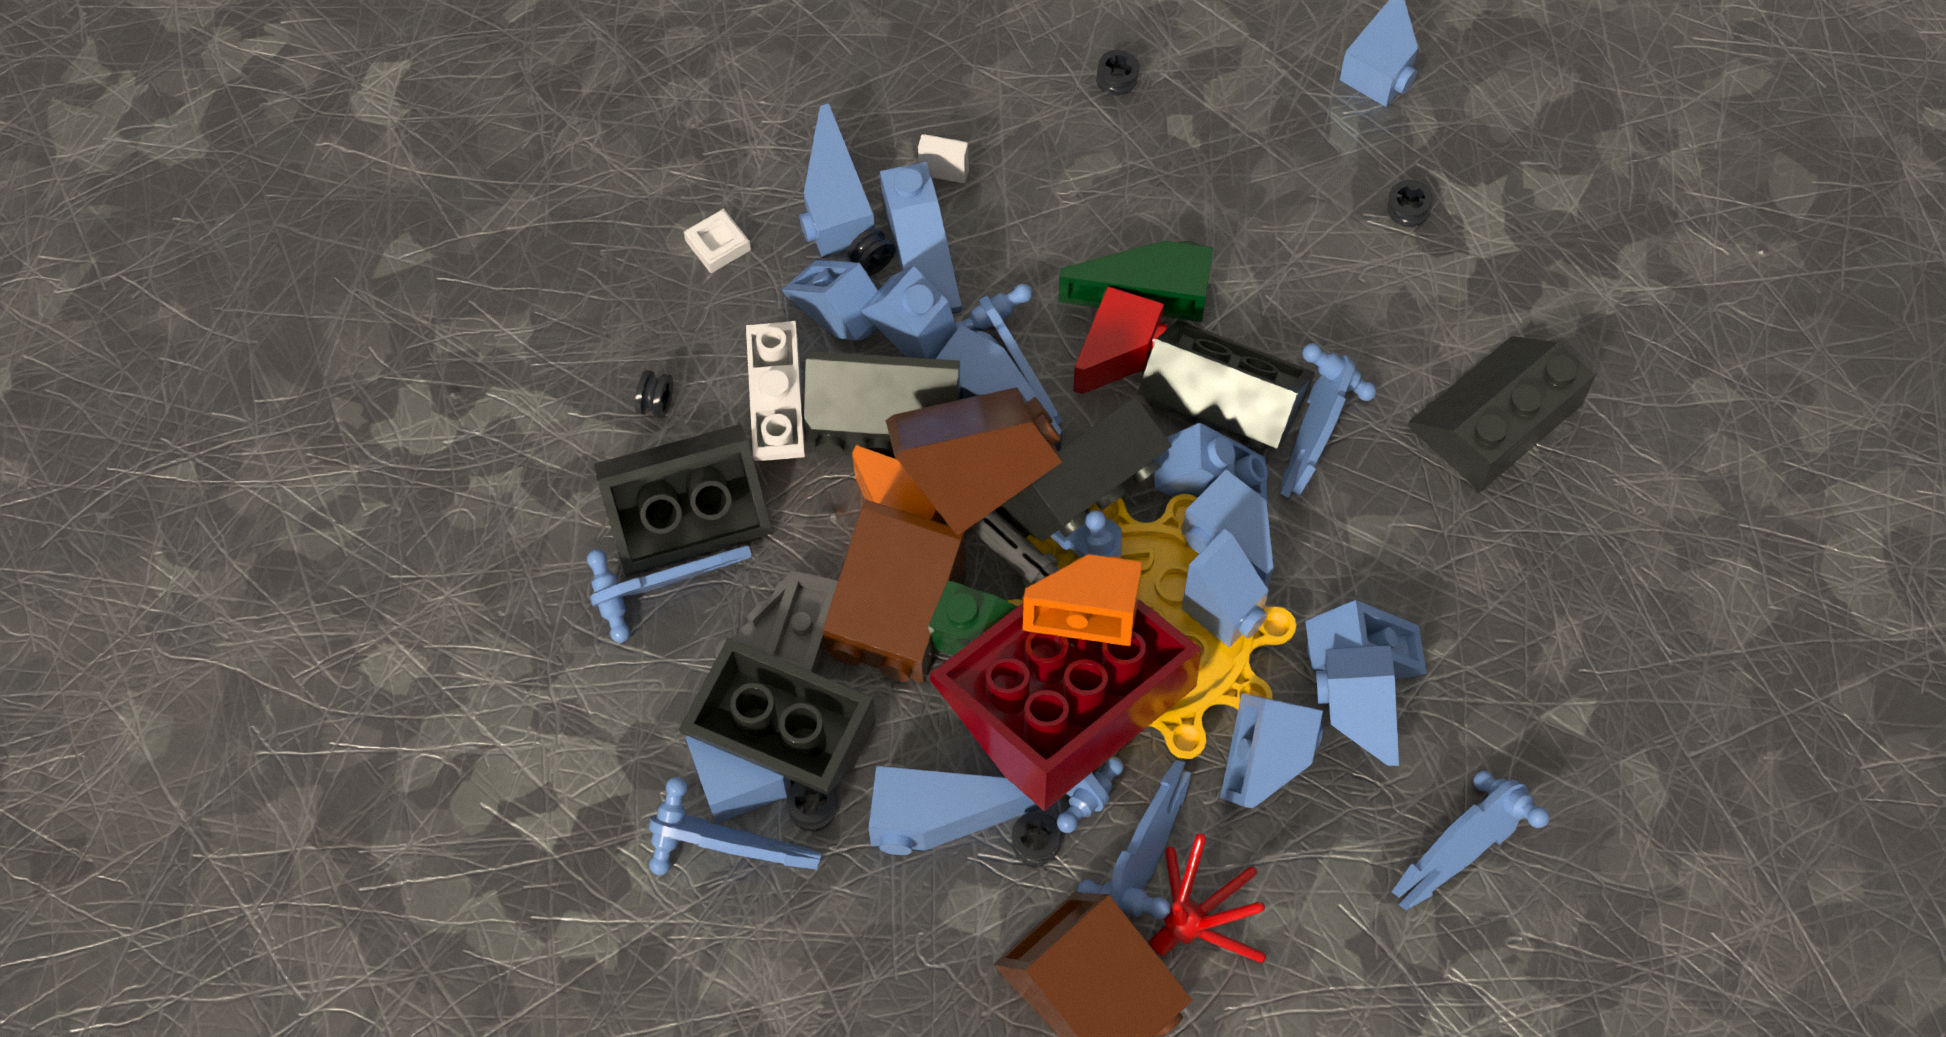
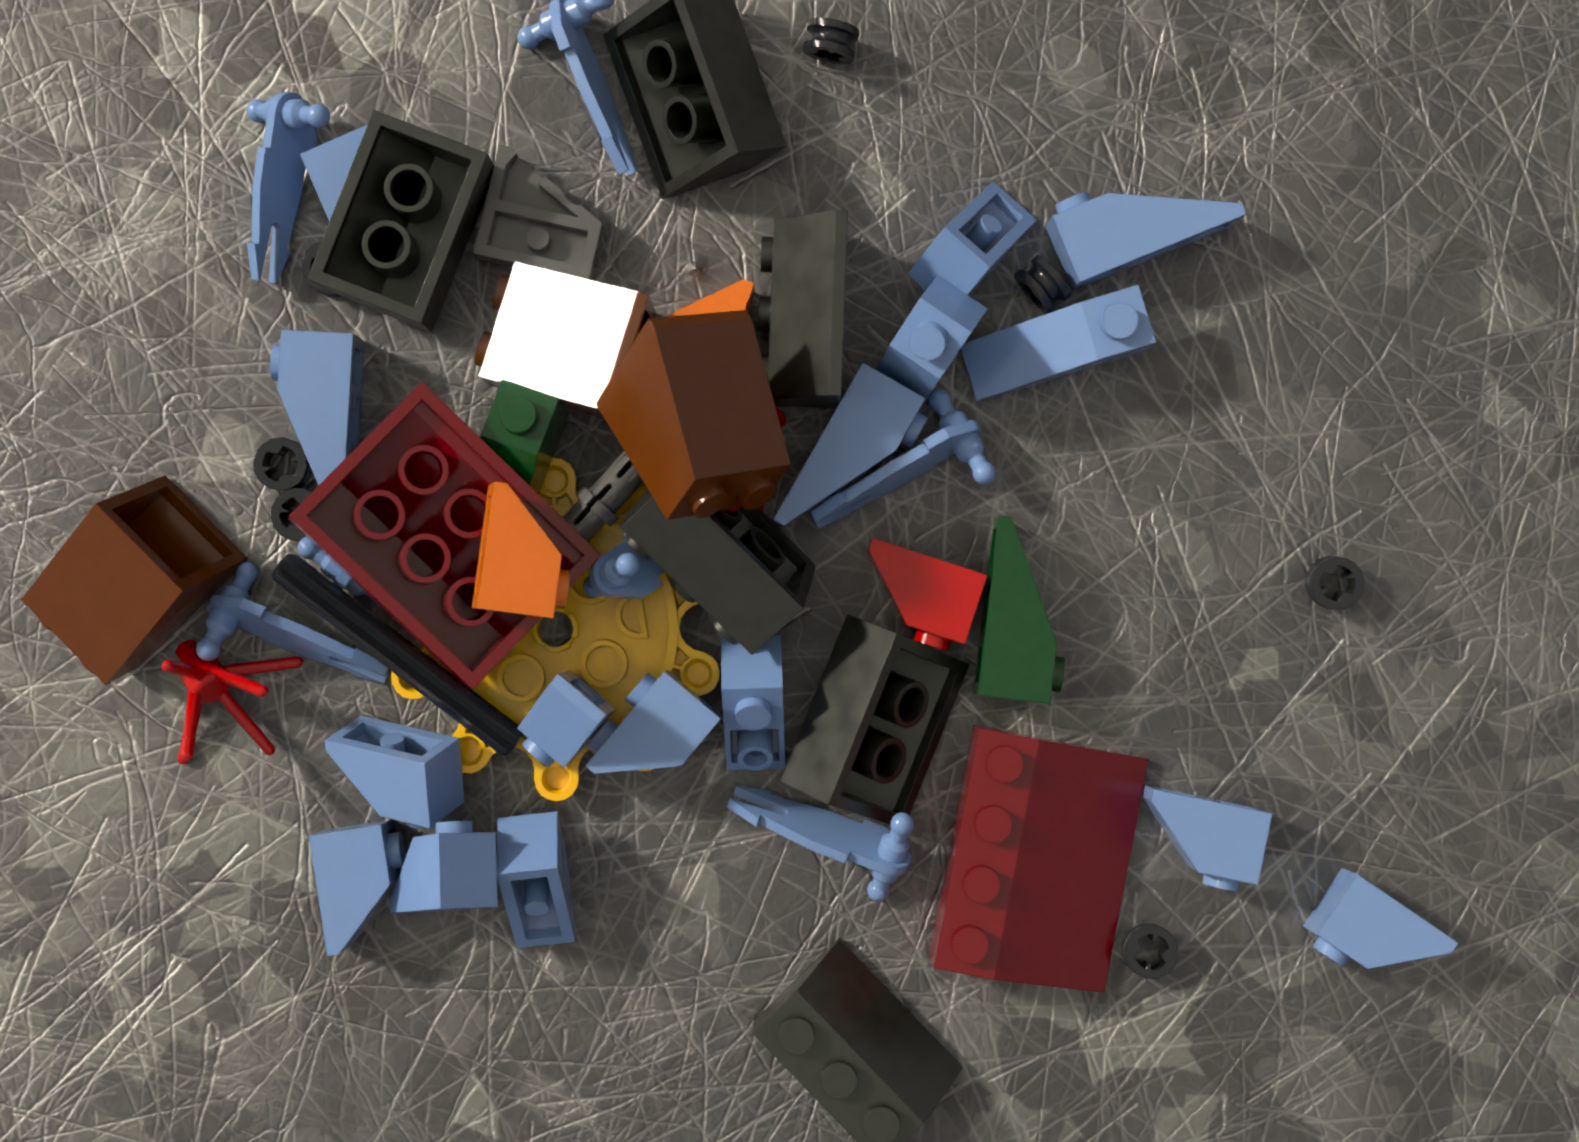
camera: 80 degrees right, 25 degrees up
white tile [684,208,751,273] -> none
white slope [746,321,806,461] -> none
white tile [918,134,969,184] -> none
medium blue piece [1392,771,1550,910] -> none
none -> black bush [253,437,312,492]
none -> black axle [272,554,524,756]
none -> medium blue slope [309,819,407,956]
none -> dark red slope [929,725,1149,993]
none -> medium blue slope [1142,785,1272,891]

